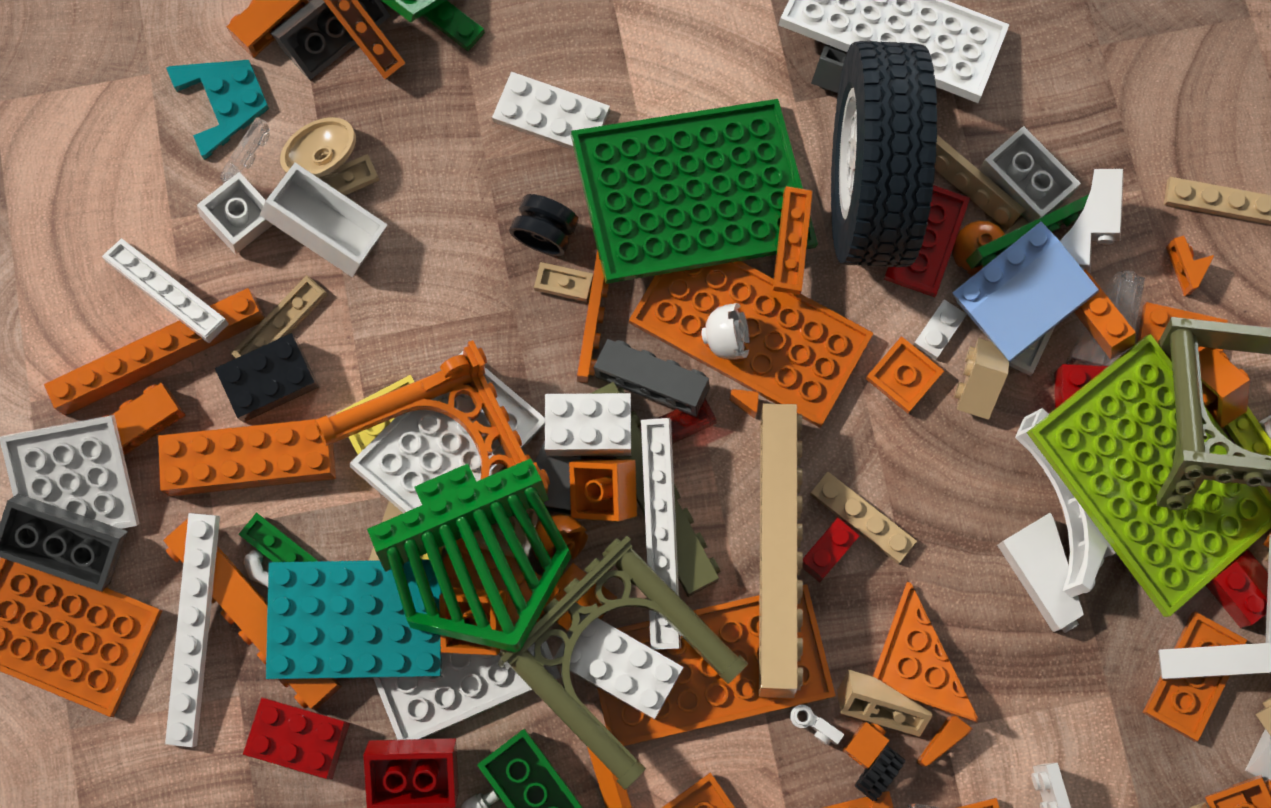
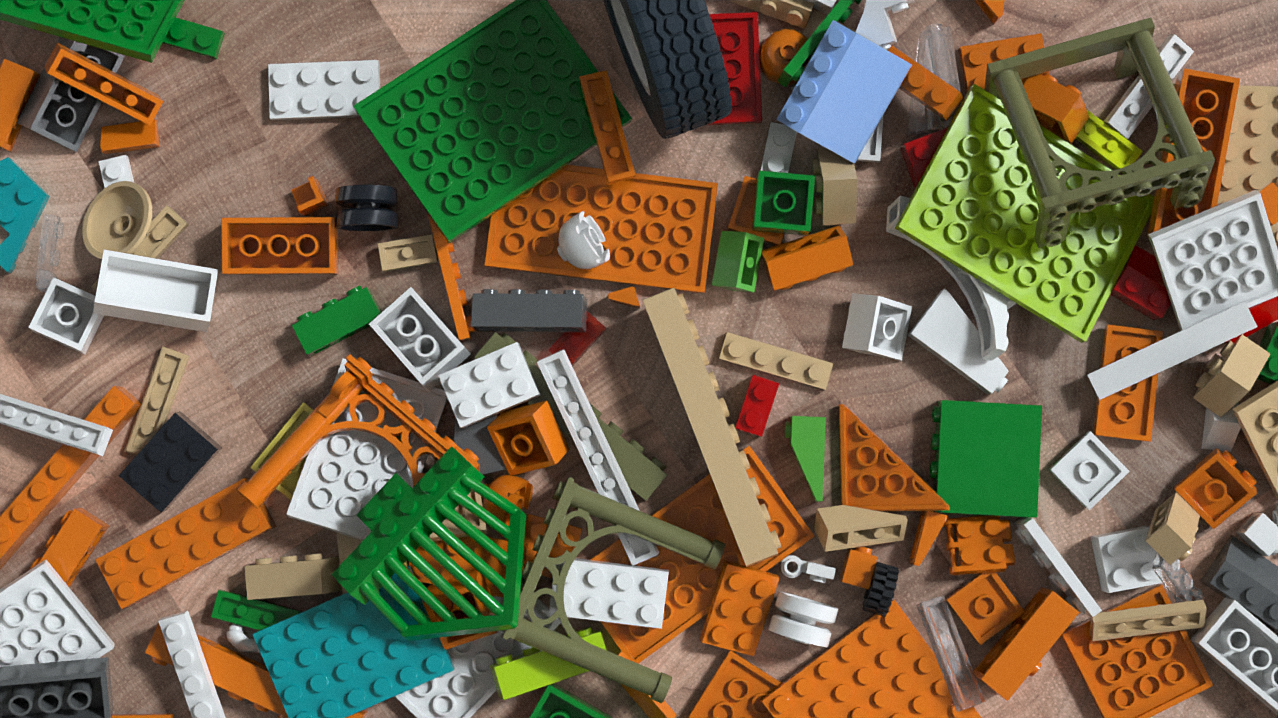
camera: 20 degrees left, 10 degrees up
none -> white plate [98,155,134,188]
none -> orange slope [100,119,160,154]
none -> orange brick [222,217,338,275]
none -> tan wedge [245,553,342,600]
none -> orange panel [291,176,329,216]
none -> green brick [292,286,382,356]
none -> white brick [369,287,471,391]
none -> lime brick [489,627,606,700]
none -> orange plate [700,561,780,656]
none -> bright green brick [712,231,764,292]
none -> green brick [752,171,815,236]
none -> orange brick [761,225,854,291]
none -> white wheel [768,591,838,647]
none -> bright green slope [784,416,826,501]
none -> white slope [842,293,912,361]
none -> green panel [929,400,1042,518]
none -> orange plate [944,515,1016,575]
none -> white plate [1049,431,1130,510]

